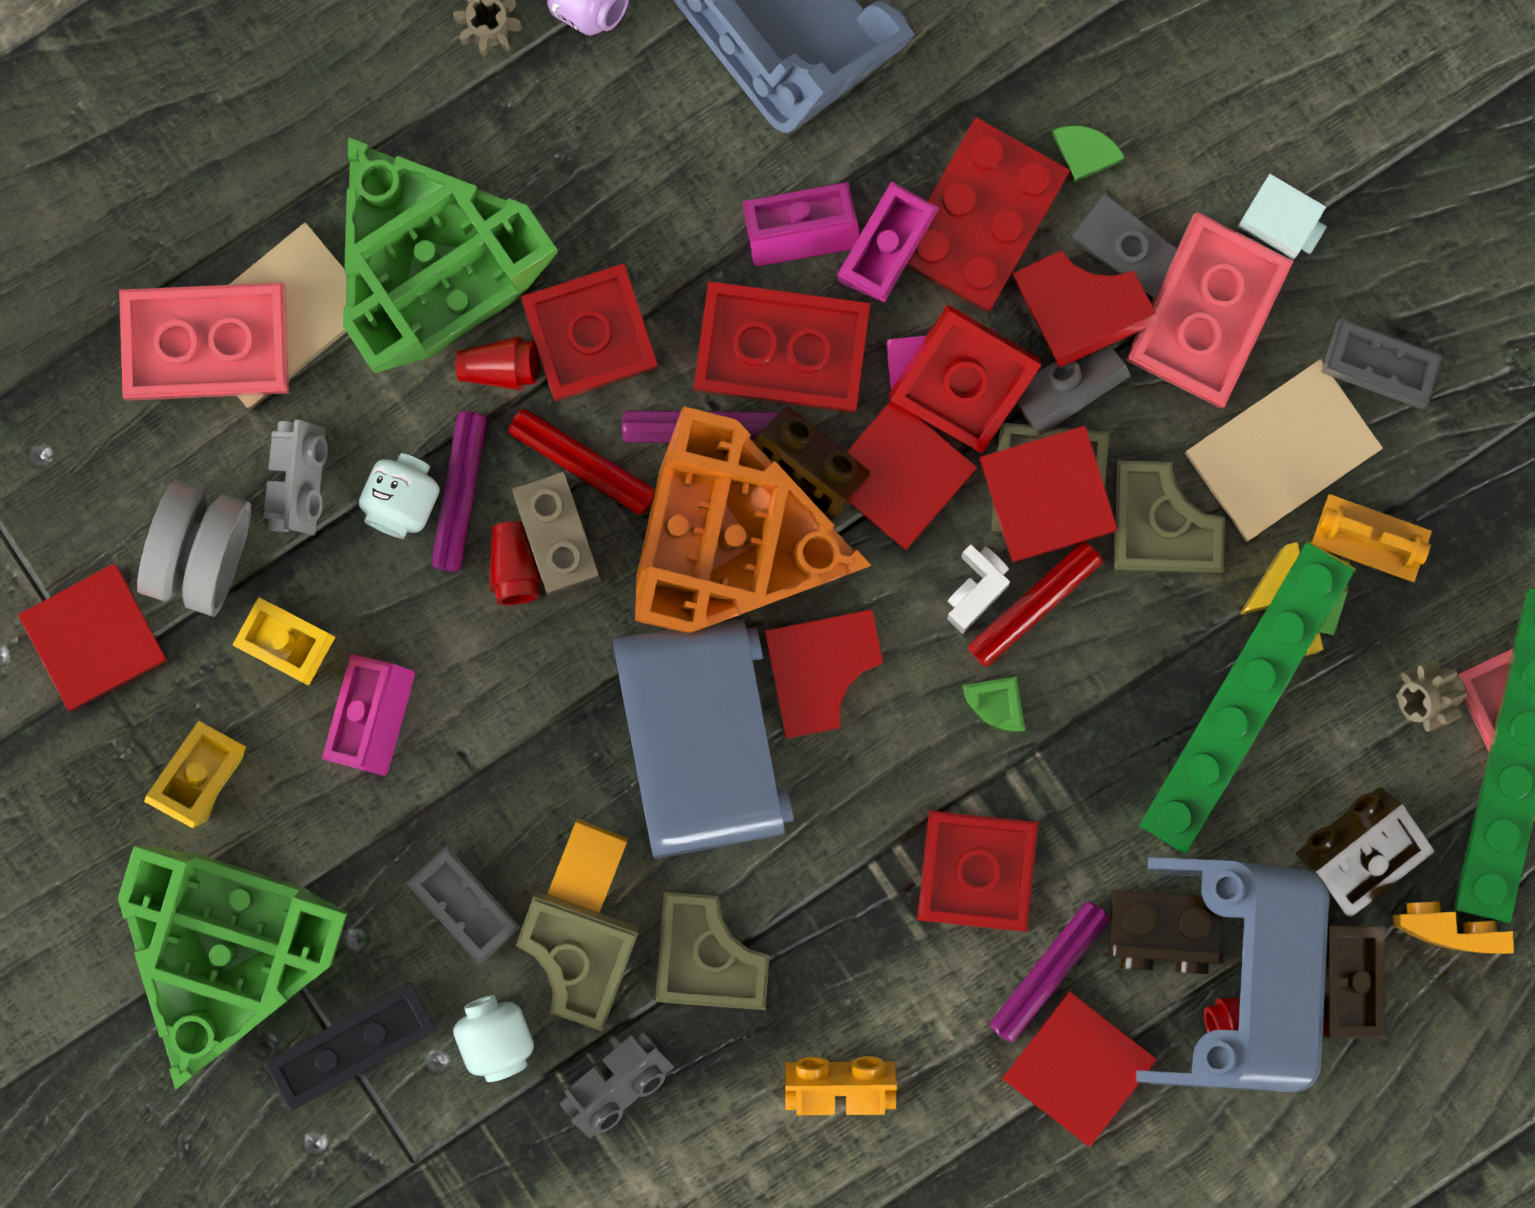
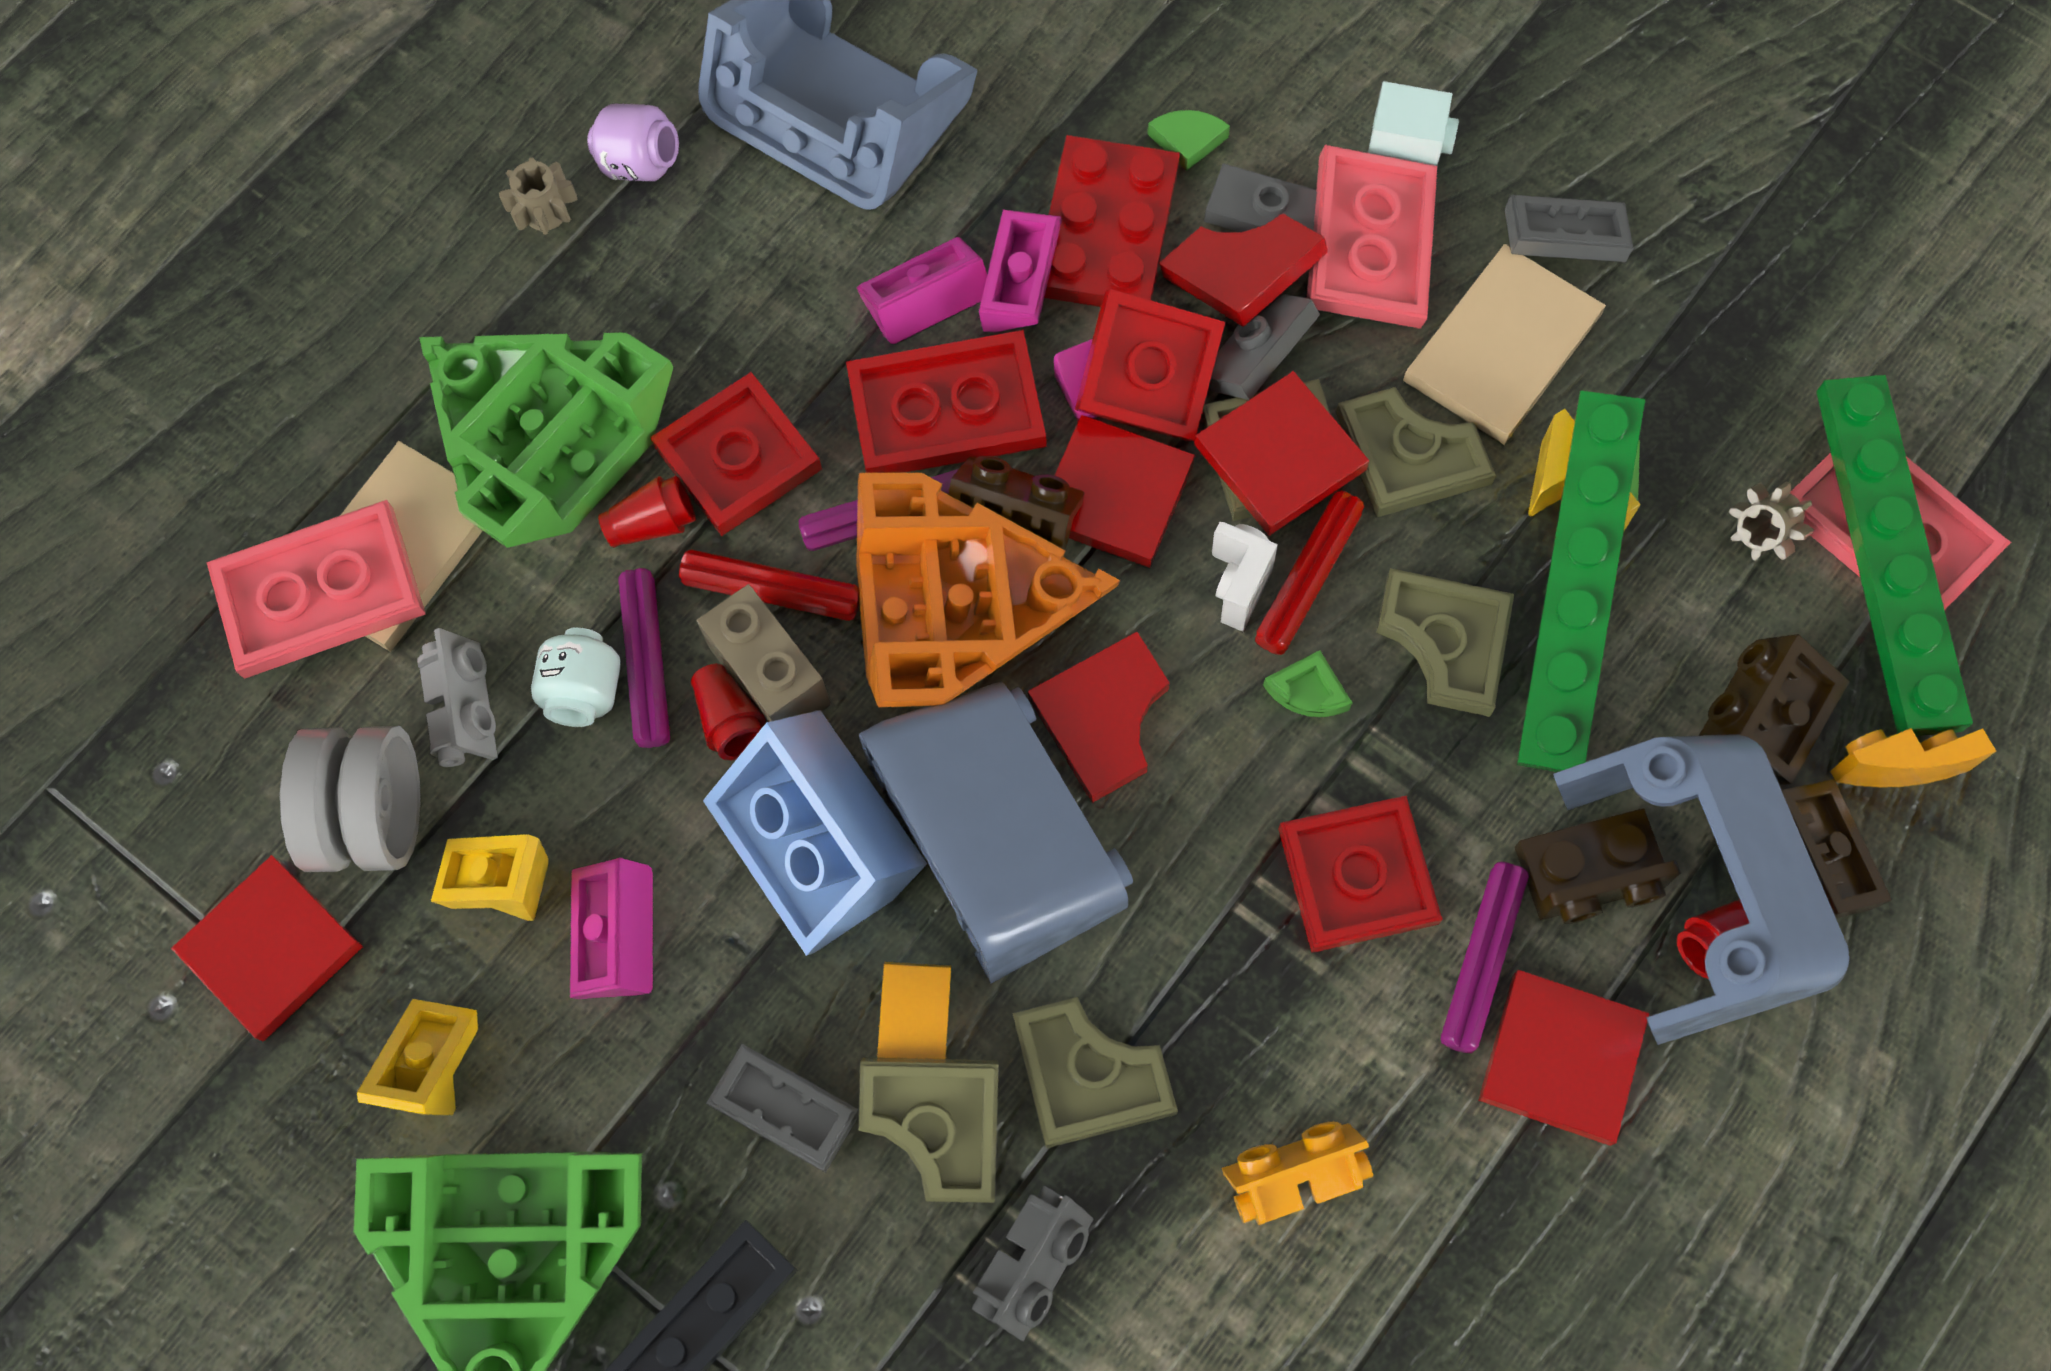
camera: 15 degrees left, 15 degrees down
light aqua head [453,995,534,1082] -> none
light orange hinge [1311,494,1432,583] -> none
none -> light blue slope [703,710,927,956]
none -> olive tile [1376,568,1514,717]

